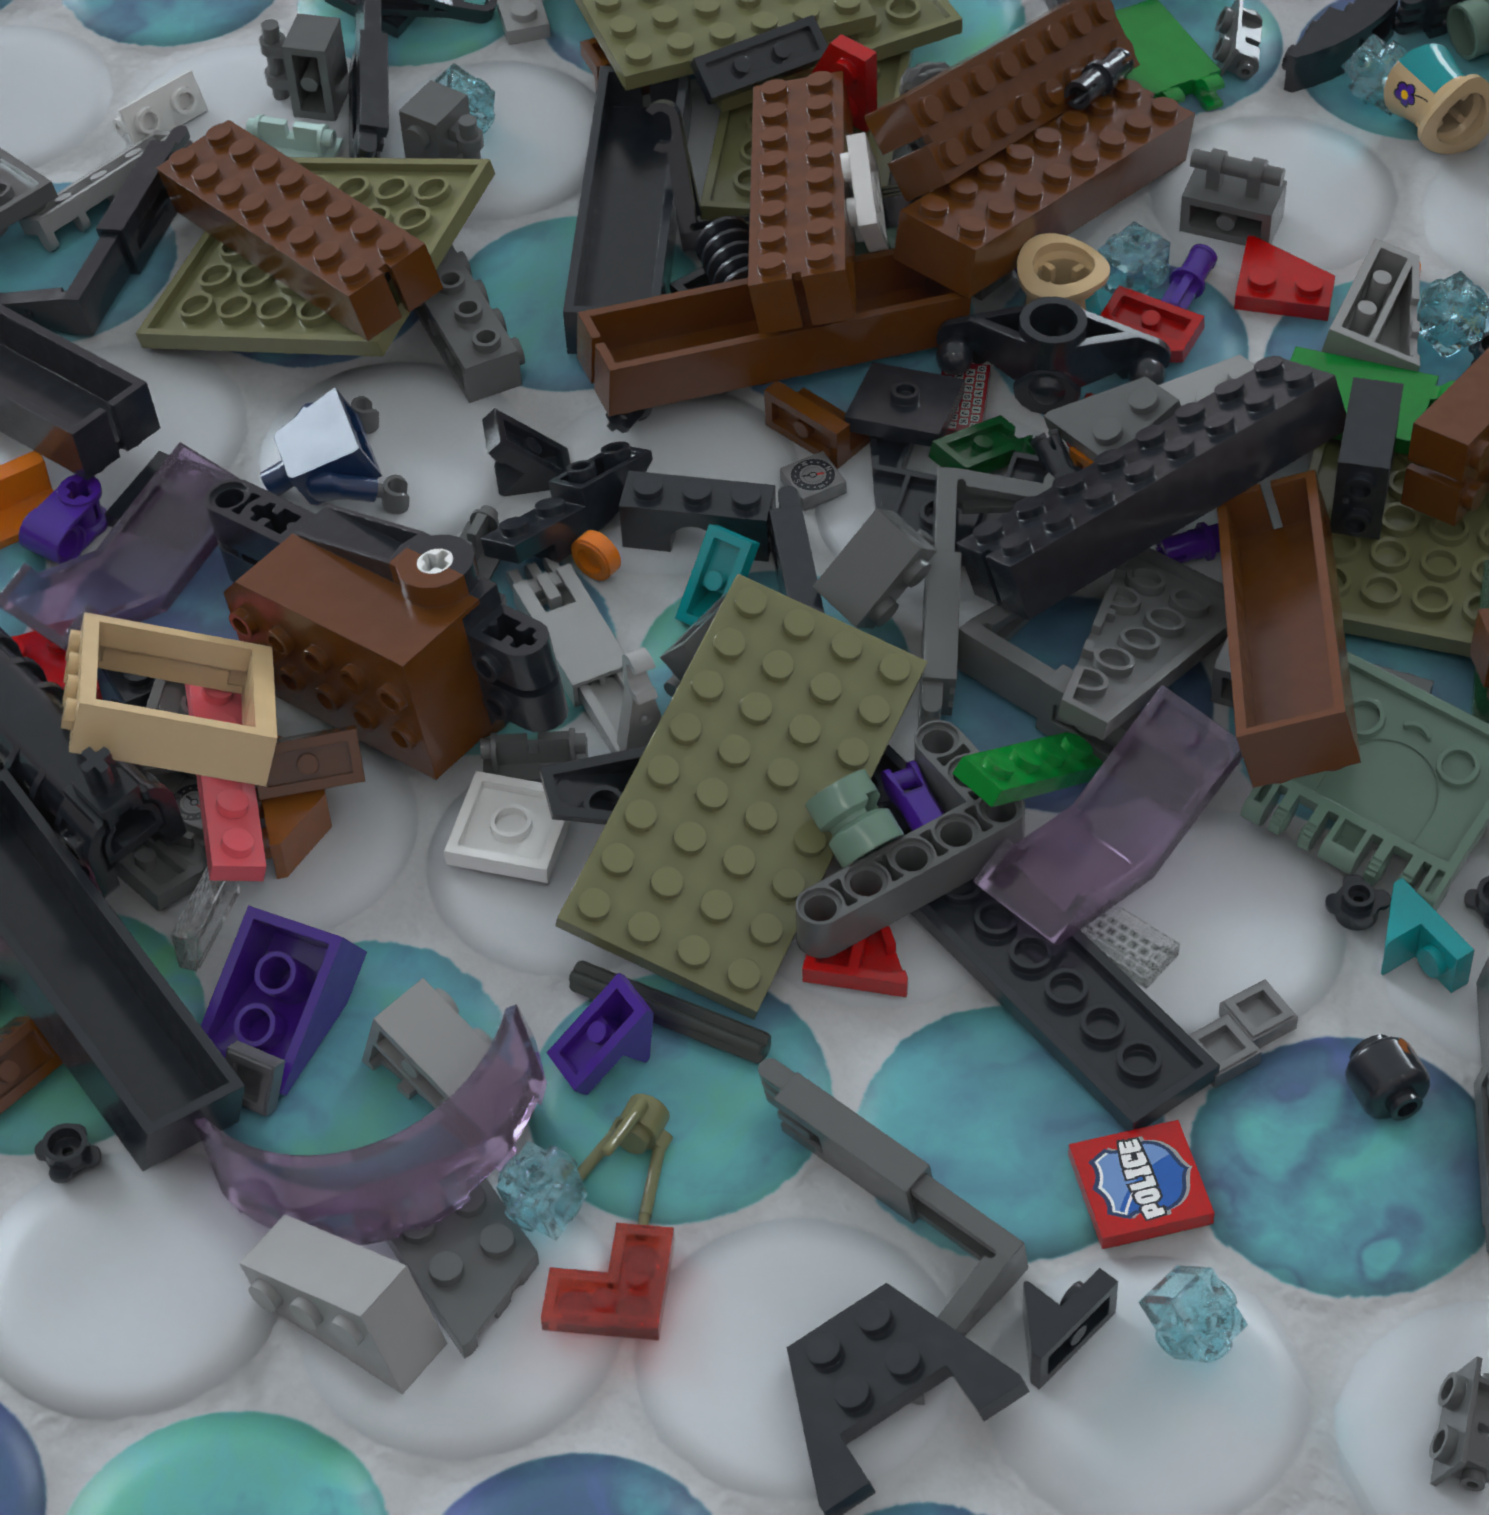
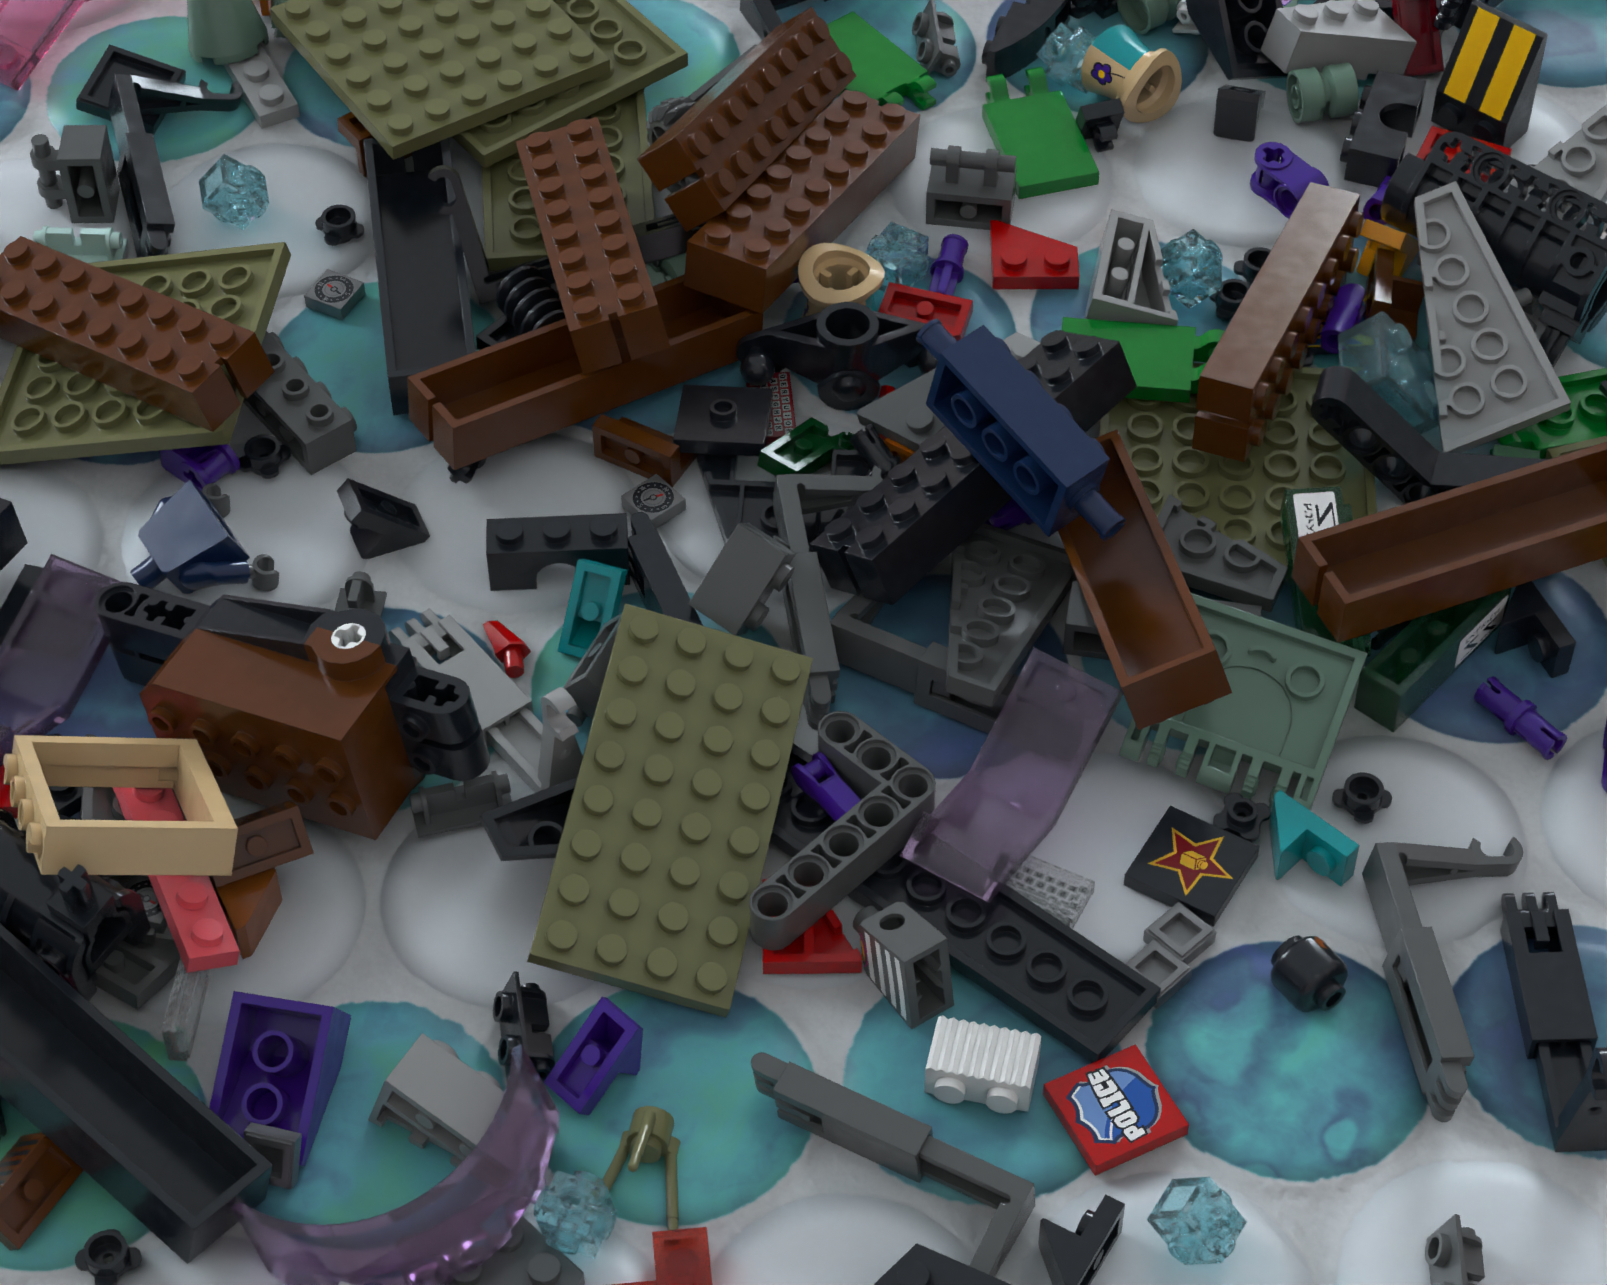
camera: 15 degrees left, 0 degrees up
dark grey brick [399,80,485,192] -> none
white plate [444,771,571,883] -> none
black slope [481,441,653,564] -> none
pearl dark grey axle [569,961,772,1064] -> none
orange tile [571,530,621,581] -> none
black plate [690,15,828,105] -> none
sand green wheel [805,769,904,869] -> none
red wing [811,34,877,132] -> none
white plate [840,132,889,253] -> none
green plate [953,732,1105,807] -> none
black pin [1064,47,1134,110] -> none
black window [1330,377,1404,540] -> none
none -> dark purple piece [158,444,240,492]
none -> black plate [239,434,291,479]
none -> flat silver tile [304,269,366,320]
none -> black plate [315,204,364,246]
none -> red bar [482,620,531,678]
none -> black hinge [493,971,555,1088]
none -> dark grey torso [853,902,954,1029]
none -> dark blue brick [916,319,1126,541]
none -> white brick [924,1015,1042,1114]
none -> green tile [982,67,1099,199]
none -> black tile [1075,98,1125,152]
none -> black tile [1123,806,1260,927]
none -> dark grey wing [1157,494,1288,612]

